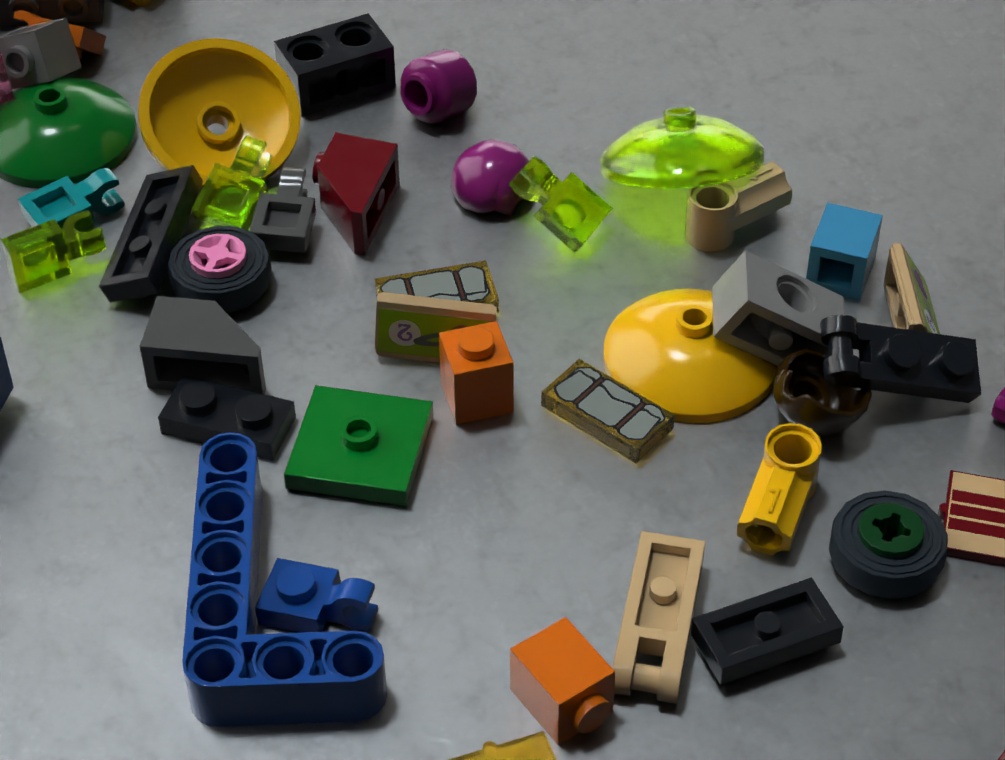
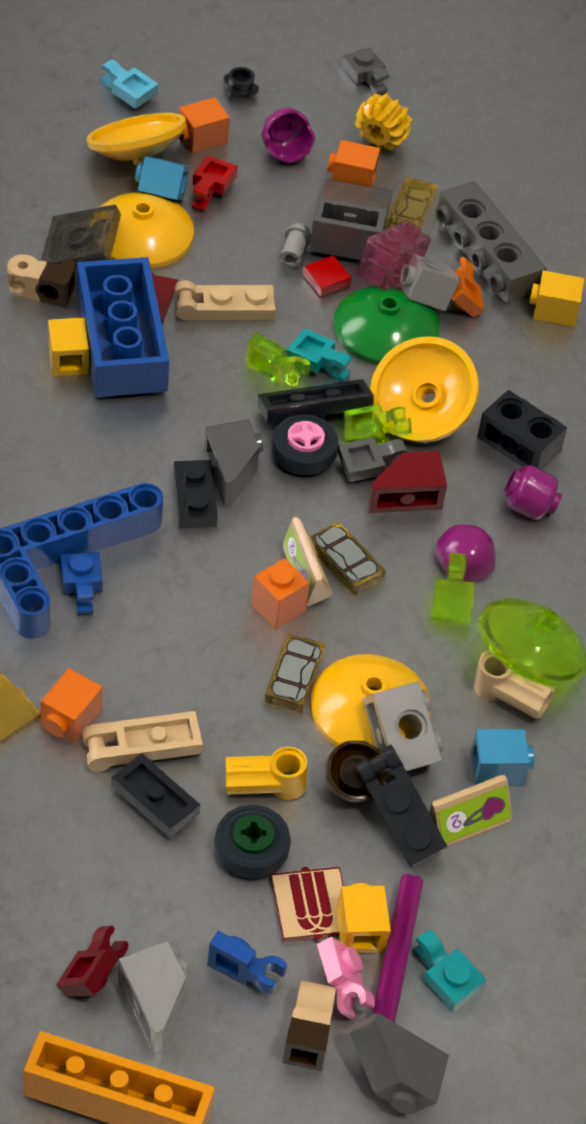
camera: 60 degrees right, 5 degrees up
green plate [284,385,434,506] -> none

